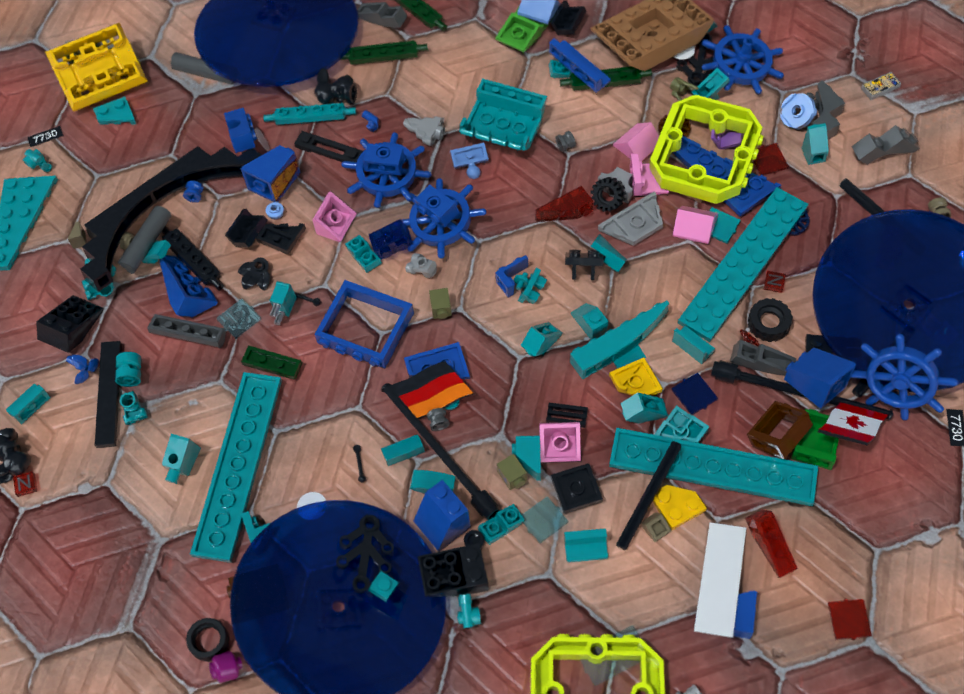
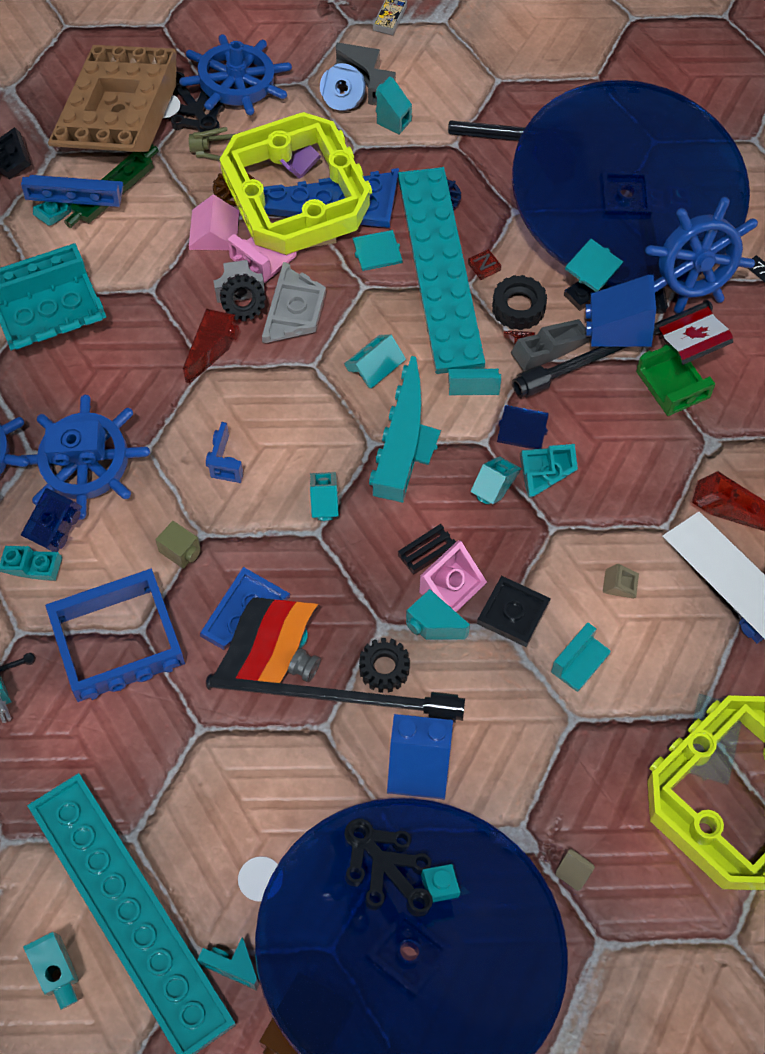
camera: 50 degrees left, 0 degrees up
dark green plate [241,345,302,380] -> none
black hinge [353,445,366,483] -> none
teal slope [381,434,425,466] -> none
light grey plate [405,253,437,278] -> none
teal slope [410,470,456,494] -> none
black slope [418,543,489,597] -> none
medium blue plate [450,143,489,179] -> none
teal plate [457,594,481,629] -> none
black tile [464,530,485,549] -> none
teal slope [478,504,525,545] -> none
olive brick [497,454,527,490] -> none
teal hips [514,267,547,304] -> none
clear light blue piece [522,497,568,543] -> none
dark grey wheel [555,131,576,152] -> none
black plate [565,249,603,280] -> none
teal slope [571,303,609,340] -> none
teal slope [591,234,627,272] -> none
yellow plate [609,358,663,396] -> none
teal plate [609,428,818,506] -> none
black axle [616,441,682,550] -> none
yellow plate [652,485,707,531] -> none
bright pink slope [673,206,718,244] -> none
teal slope [692,68,730,100] -> none
reddish brown window [747,401,813,460] -> none
clear red piece [753,143,789,176] -> none
dark grey arch [852,125,920,165] -> none
dark tan wheel [928,197,952,223] -> none
none -> teal panel [344,334,406,389]
none -> black tyre [359,638,410,693]
none -> dark tan slope [555,849,595,891]
none -> teal piece [565,239,623,292]

